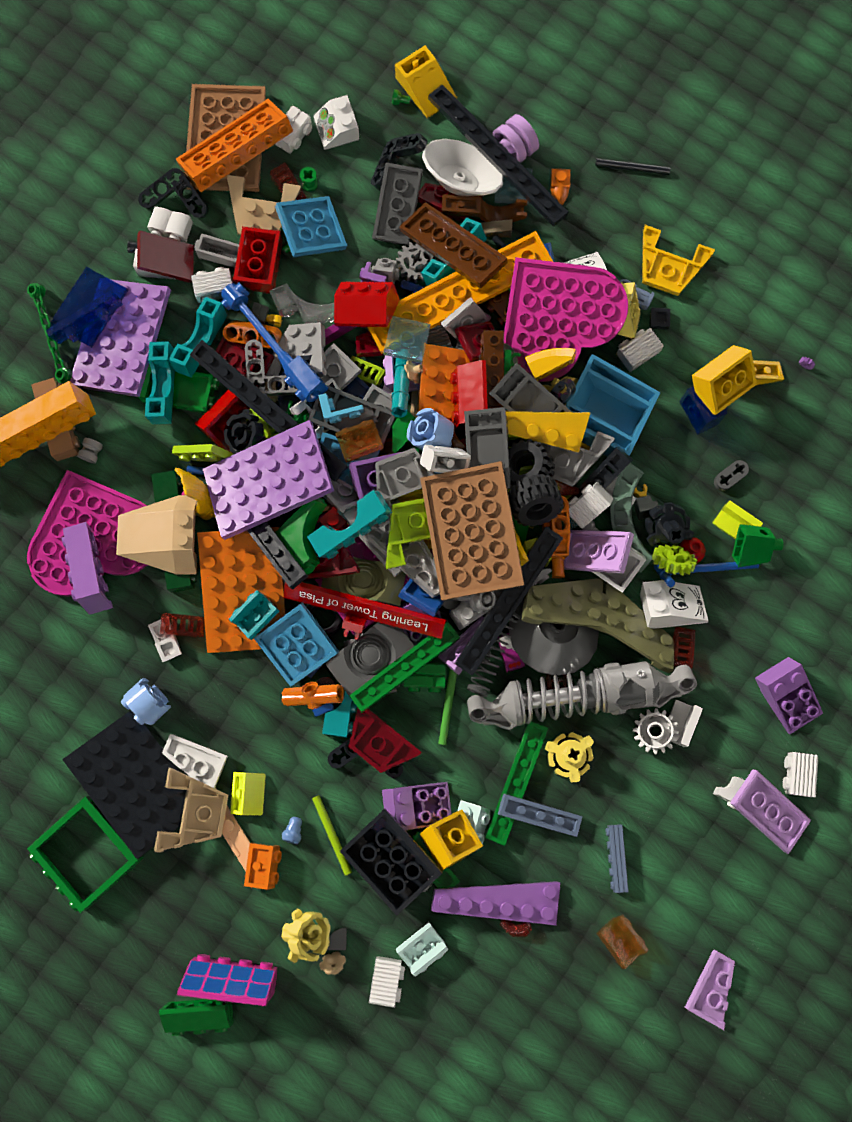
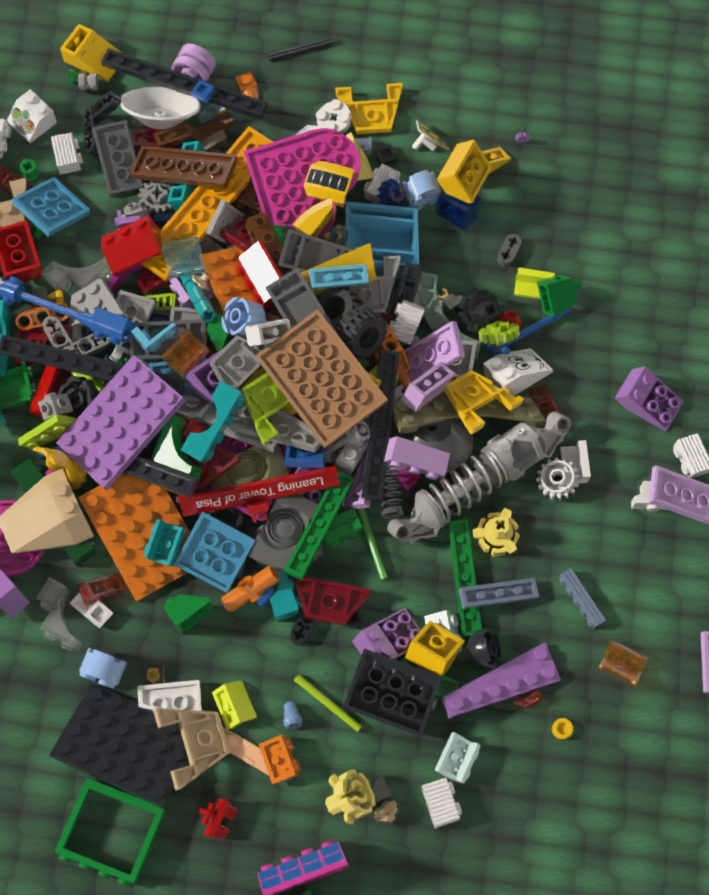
camera: 30 degrees left, 10 degrees down
none -> clear arch [36,577,82,651]
none -> light grey brick [38,392,73,421]
none -> white brick [51,132,83,175]
none -> light grey wheel [78,73,99,91]
none -> black tile [143,664,165,685]
none -> green slope [163,594,214,635]
none -> blue tile [191,80,215,103]
none -> red hips [199,798,237,839]
none -> yellow slope [304,161,355,208]
none -> medium azure plate [309,264,369,290]
none -> white plate [316,99,352,134]
none -> clear blue gear [376,178,407,207]
none -> lavender brick [384,436,450,480]
none -> light blue brick [401,170,442,210]
none -> lavender brick [401,362,455,412]
none -> shield [412,119,450,151]
none -> yellow wing [444,370,524,435]
none -> black cylinder [465,627,501,669]
none -> yellow tile [552,718,573,740]

